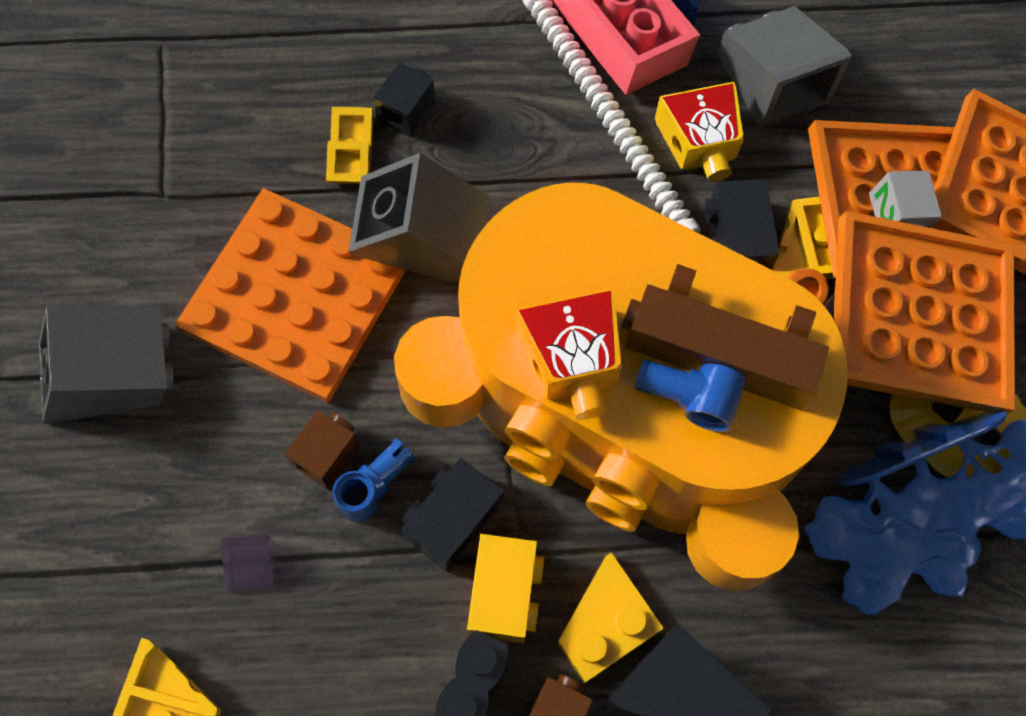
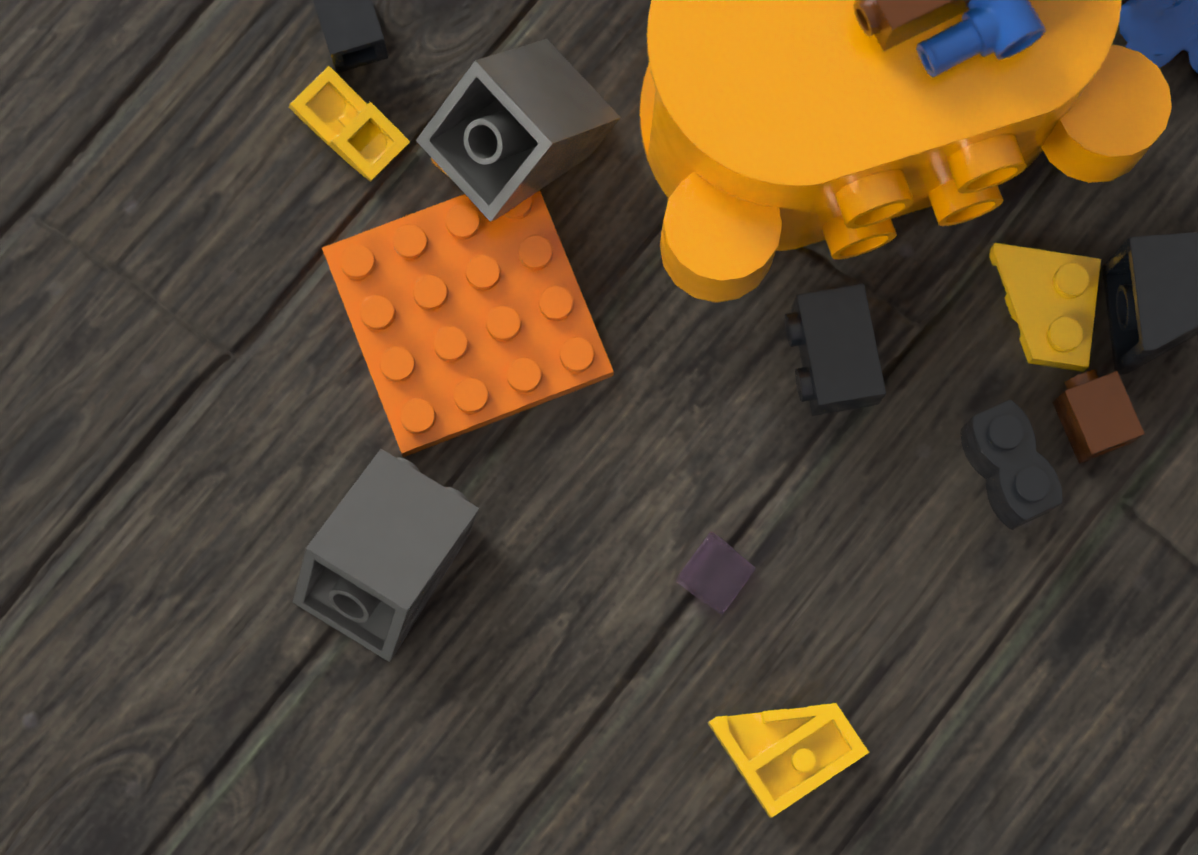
camera: 50 degrees left, 10 degrees up
reddish brown brick [284,410,359,490] -> none
blue pin [333,438,416,522] -> none
yellow brick [467,534,544,643] -> none
torso [515,288,621,420] -> none

